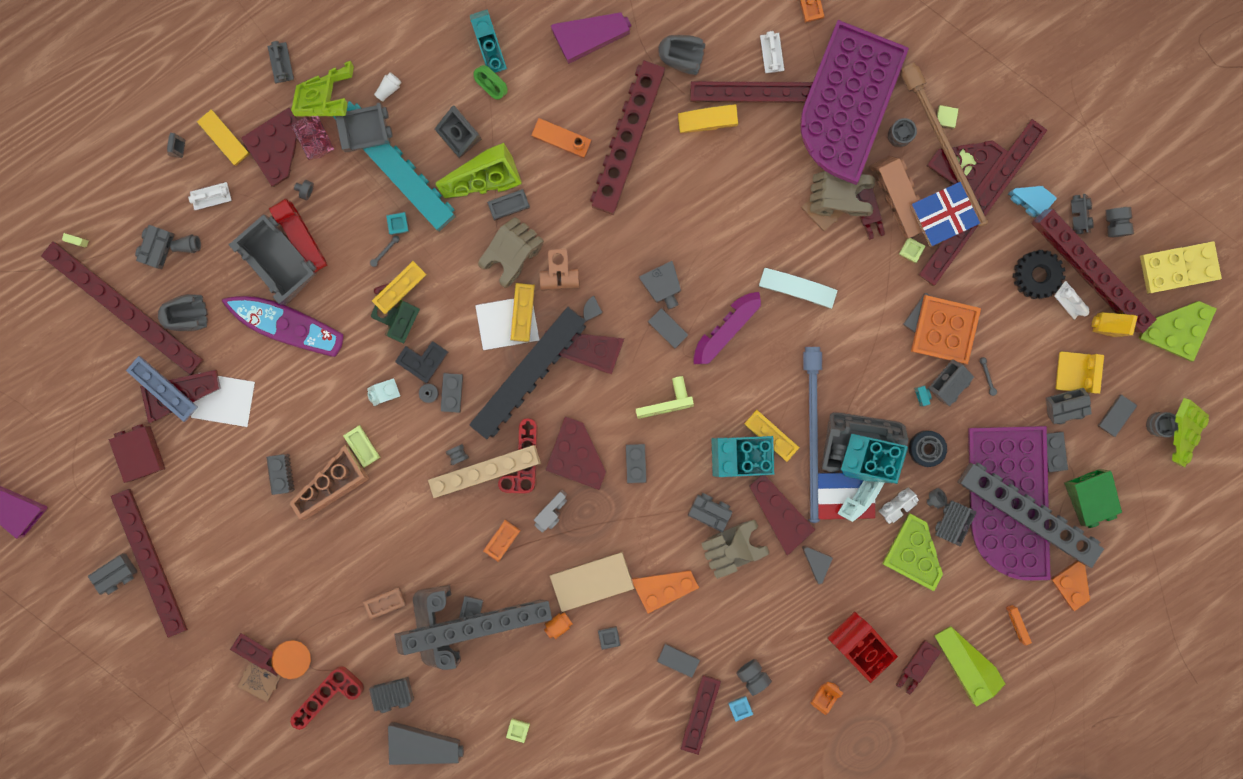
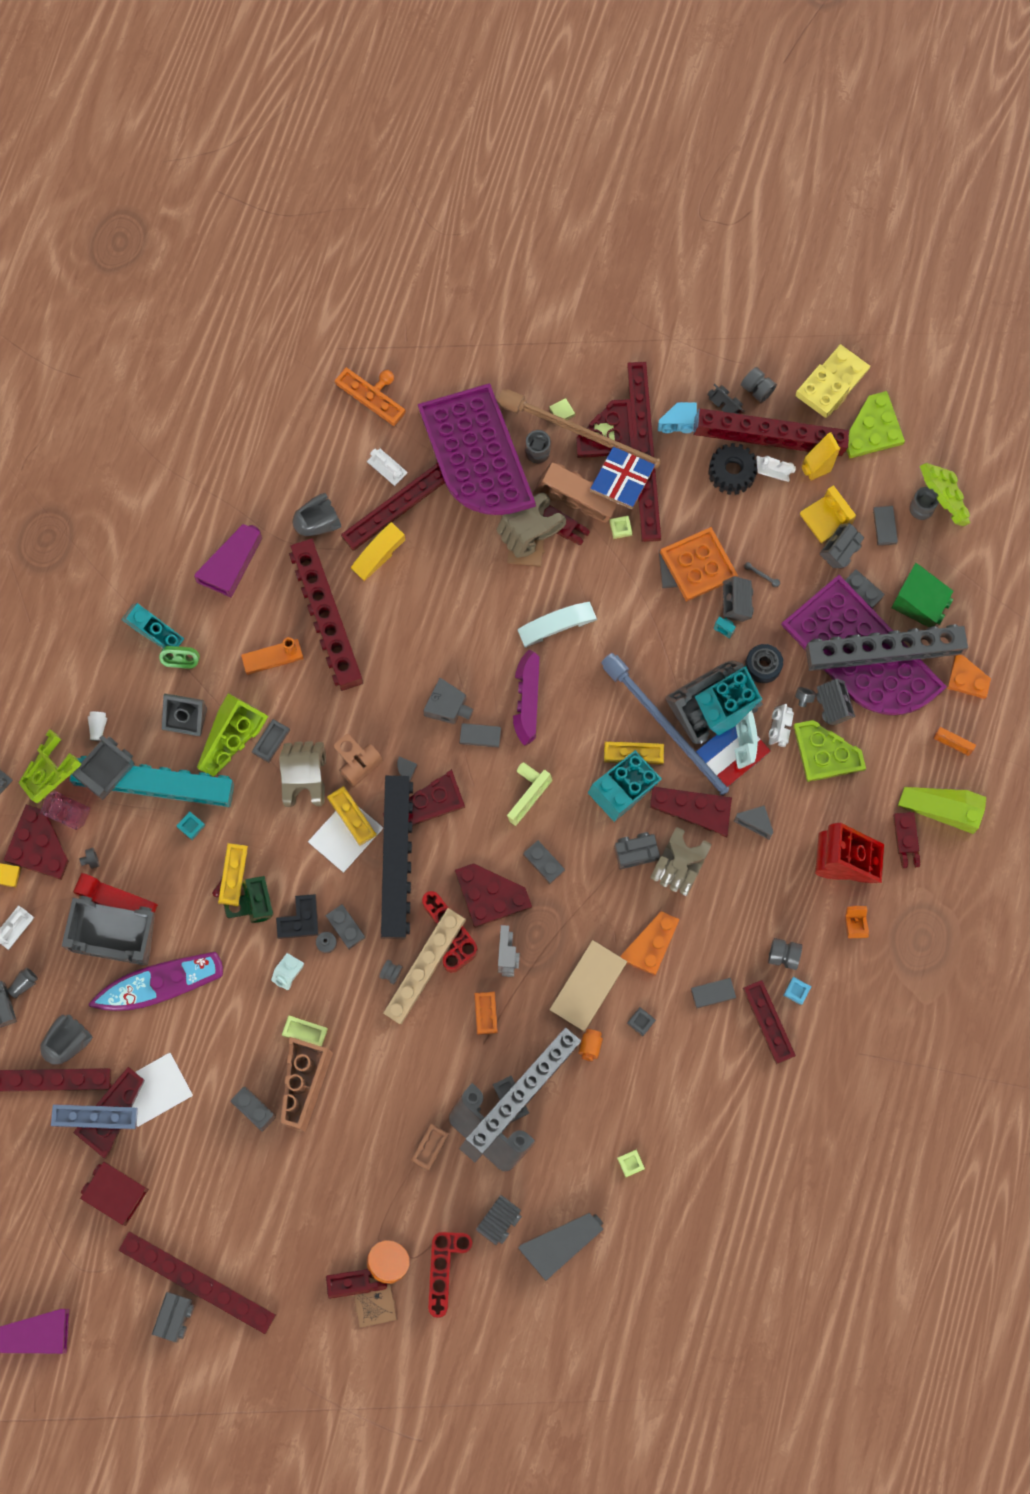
camera: 45 degrees left, 15 degrees down
dark grey hinge [370,235,400,267] -> none

